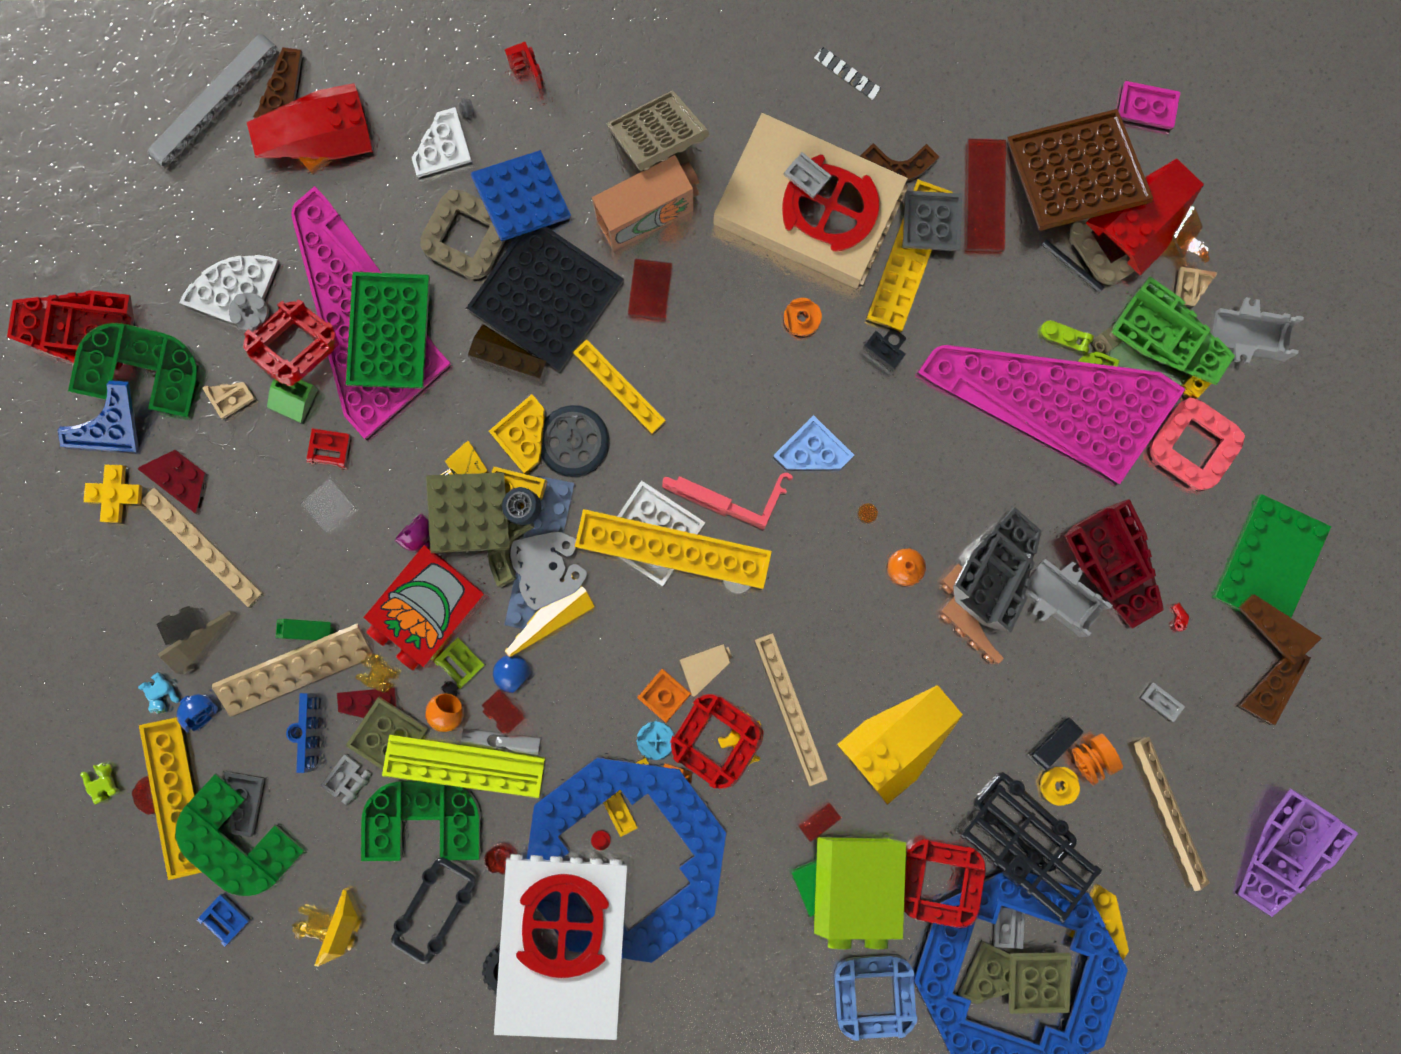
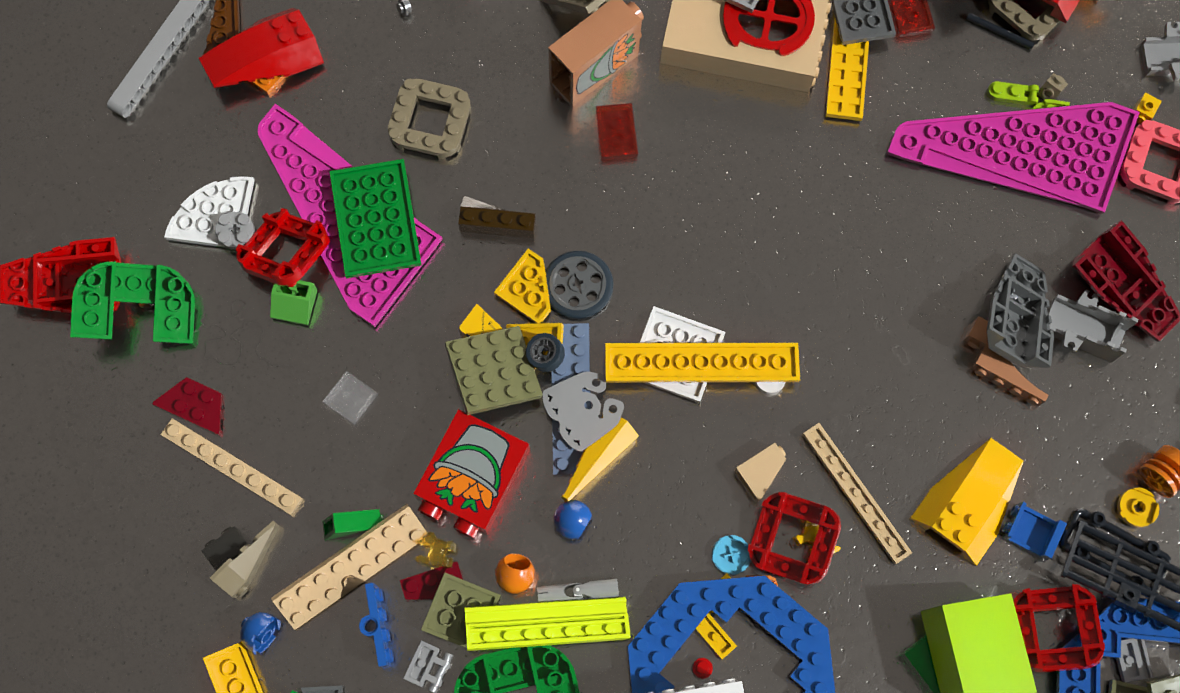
camera: 15 degrees left, 10 degrees down
plate [57,380,139,452] -> none
yellow plate [84,465,142,523] -> none
medium azure animal [138,672,180,714] -> none
tan wing [202,382,255,419] -> none
red plate [307,428,351,468] -> none
magenta cylinder [395,513,430,551] -> none
white plate [412,107,472,177] -> none
lime plate [434,637,485,689] -> none
black plate [441,681,458,696] -> none
black plate [466,227,624,372] -> none
blue plate [471,150,571,241] -> none
clear red brick [481,689,527,734] -> none
olive plate [488,519,534,587] -> none
yellow plate [573,339,666,434] -> none
orange plate [637,669,691,723] -> none
coral hinge [662,473,793,530] -> none
light blue plate [773,415,854,470] -> none
orange plate [784,298,822,336] -> none
clear red brick [797,801,842,842] -> none
clear orange plate [858,503,878,523] -> none
black piece [863,329,906,371] -> none
orange cylinder [887,548,926,586] -> none
black beam [1030,717,1084,771] -> none
bright green wedge [1111,276,1235,385] -> none
tan wing [1175,267,1217,308] -> none
none -> blue panel [1002,501,1067,561]

